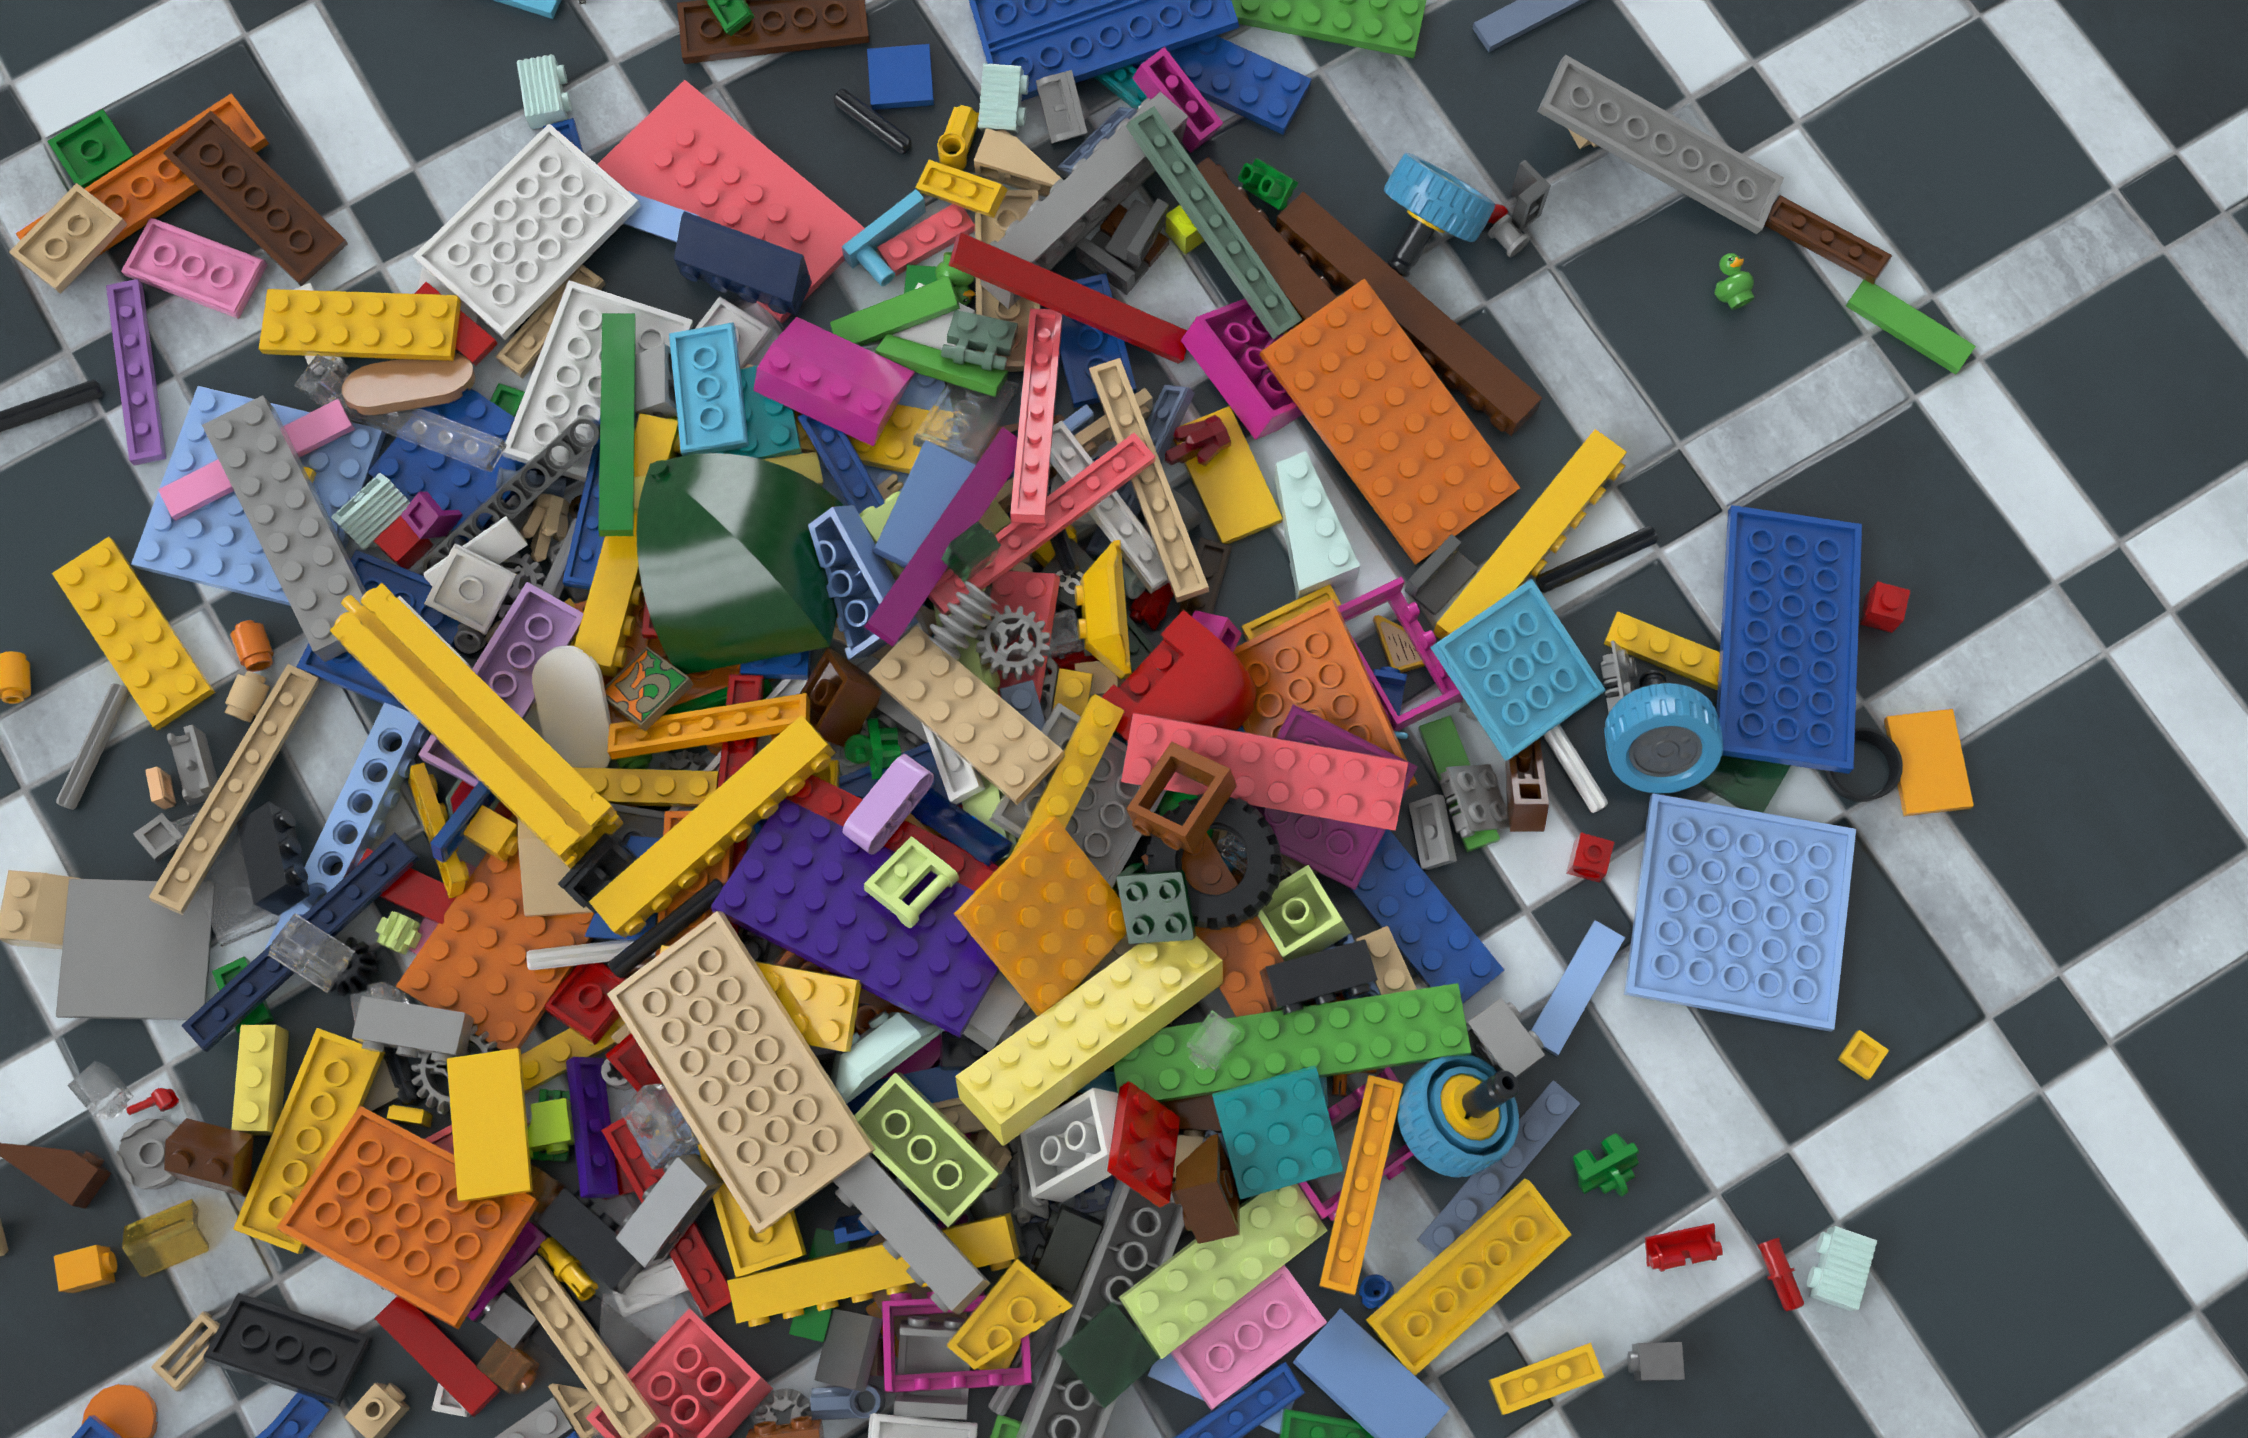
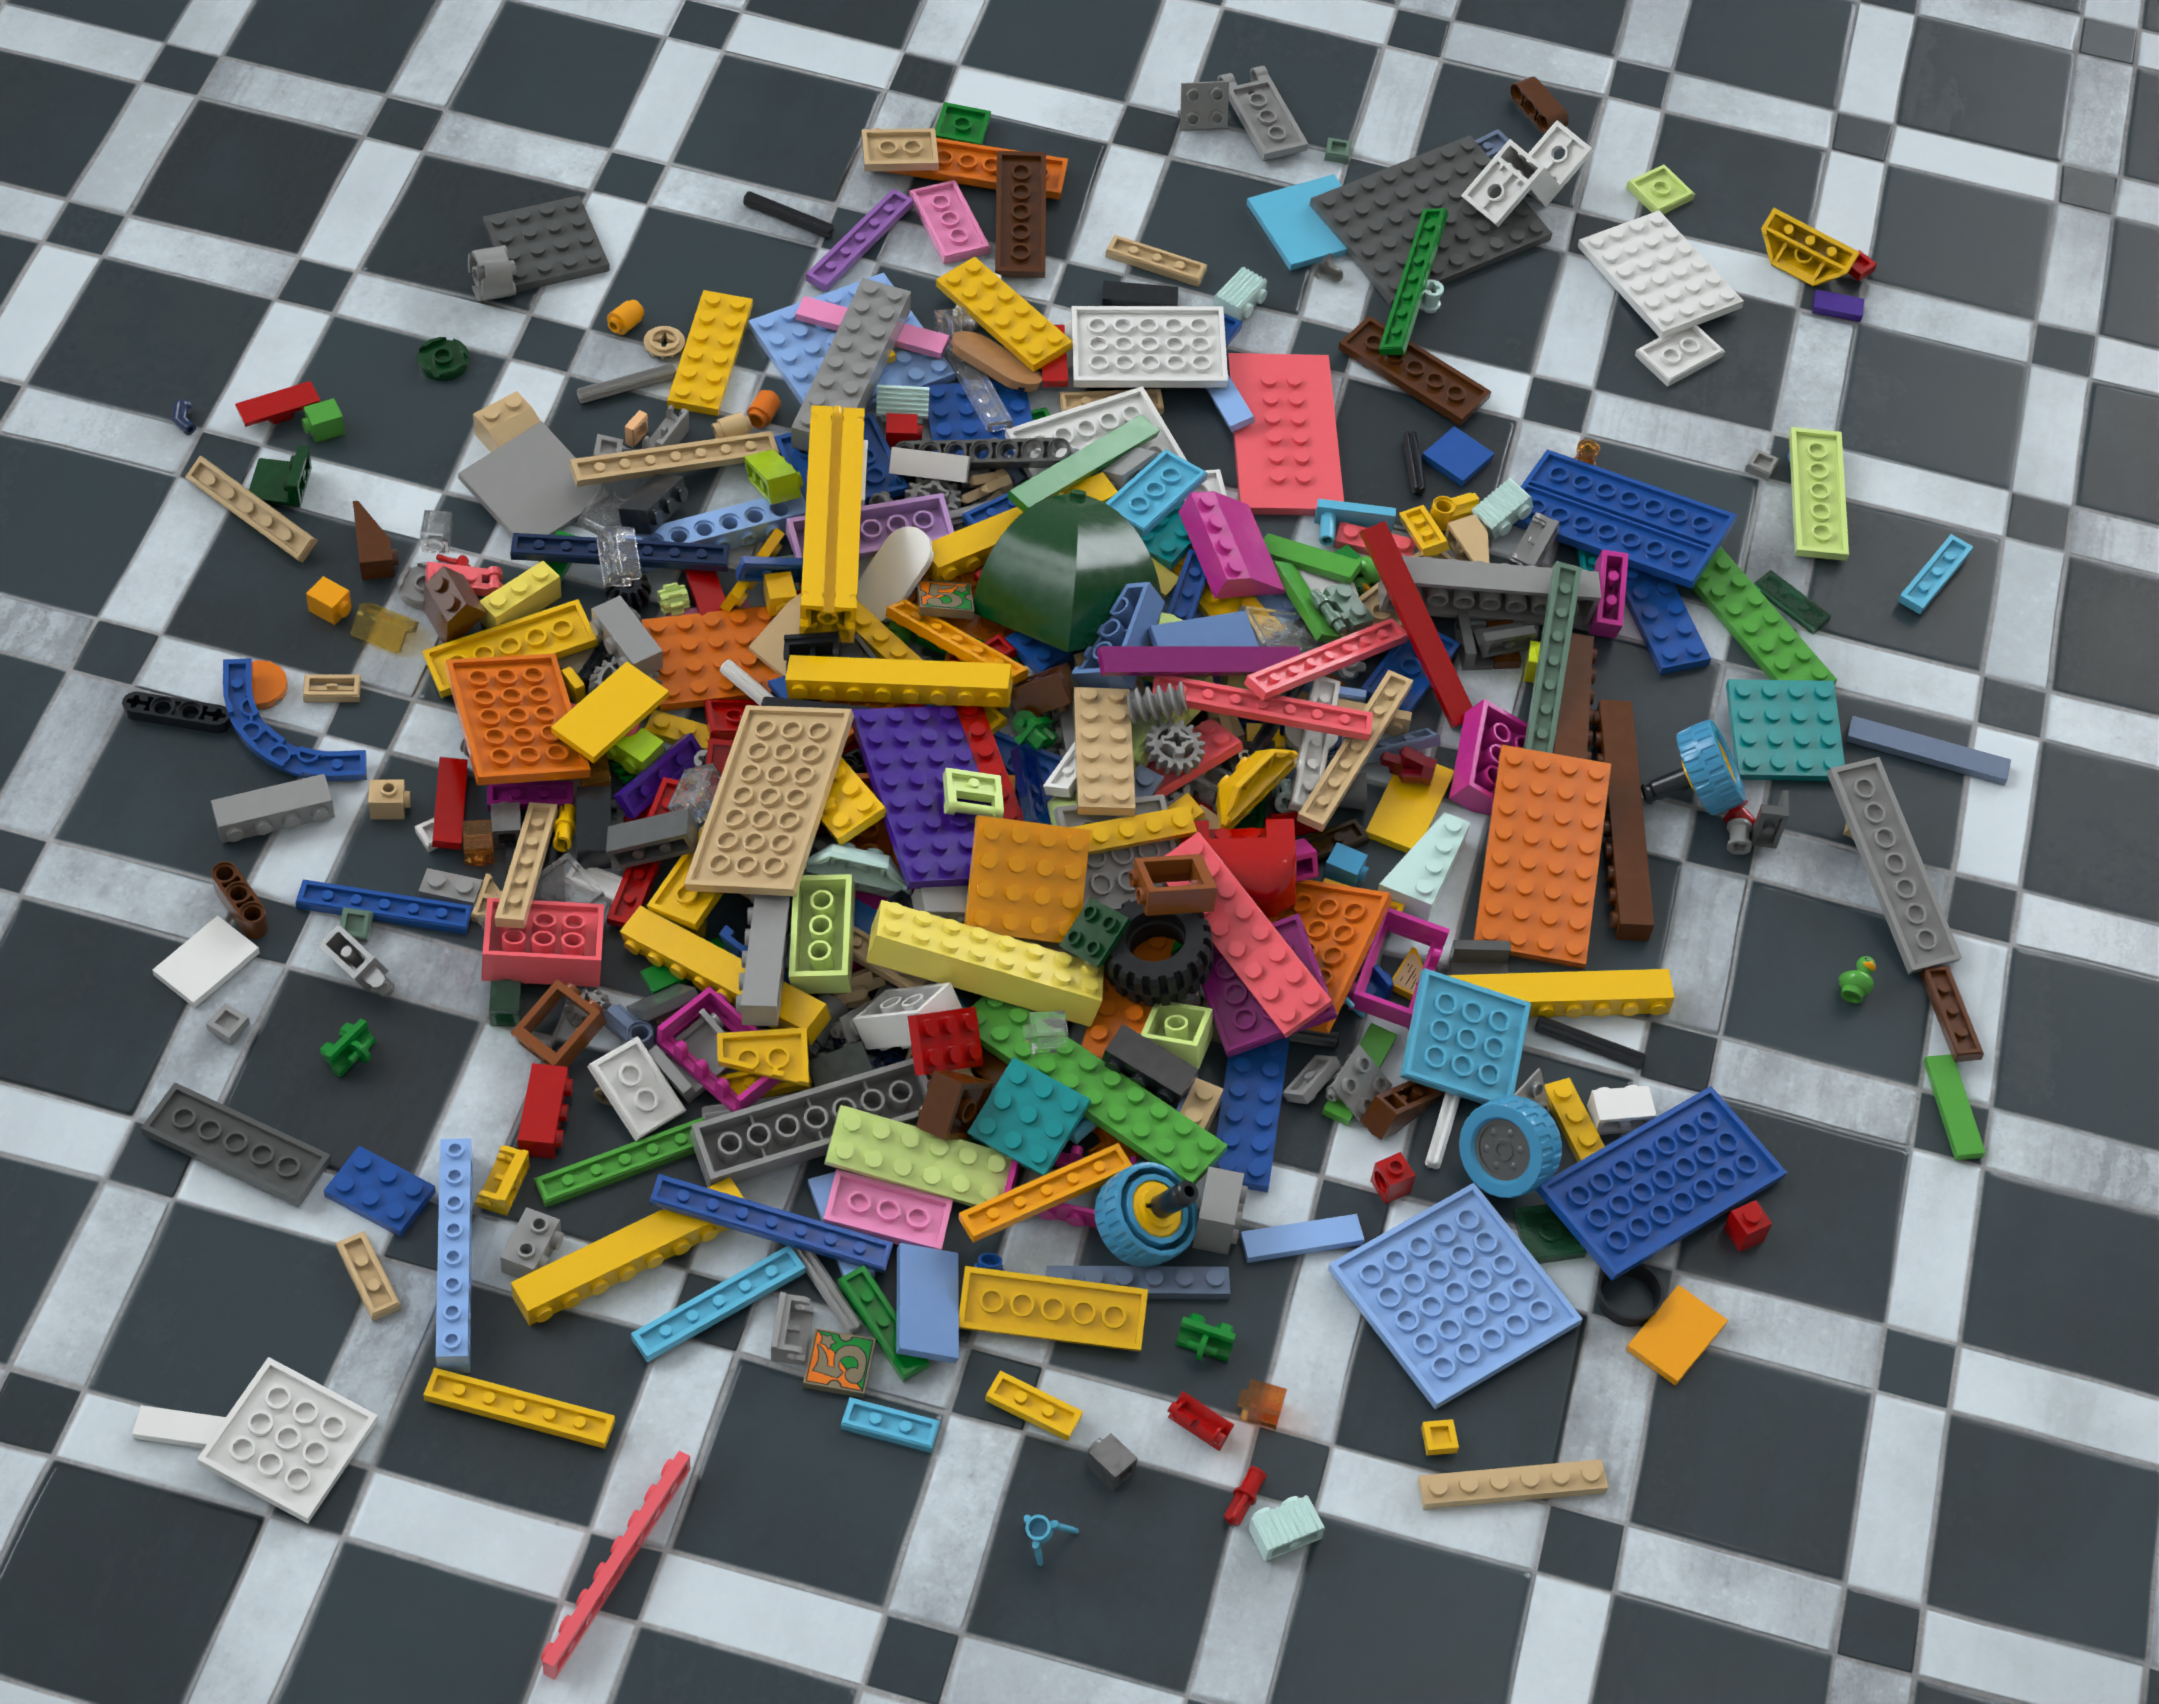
camera: 40 degrees right, 20 degrees down
black tile [203,1293,372,1406] -> none
magenta panel [401,491,463,539] -> none
white tile [424,543,517,635] -> none
dark blue slope [674,211,812,316] -> none
lavender beam [842,754,934,855] -> none
clear green brick [942,521,1002,583] -> none
clear green tile [1056,1302,1160,1408] -> none
green hips [1238,158,1299,211] -> none
none -> coral plate [425,562,503,596]
none -> tan gear [644,326,685,360]
none -> lime brick [744,449,803,505]
none -> black tile [1102,281,1178,306]
none -> tan tile [1105,235,1207,287]
none -> clear orange brick [1237,1379,1287,1430]
none -> dark azure brick [1323,842,1369,887]
none -> tan plate [1418,1459,1608,1510]
none -> white brick [1587,1085,1657,1135]
none -> teal plate [1726,679,1845,781]

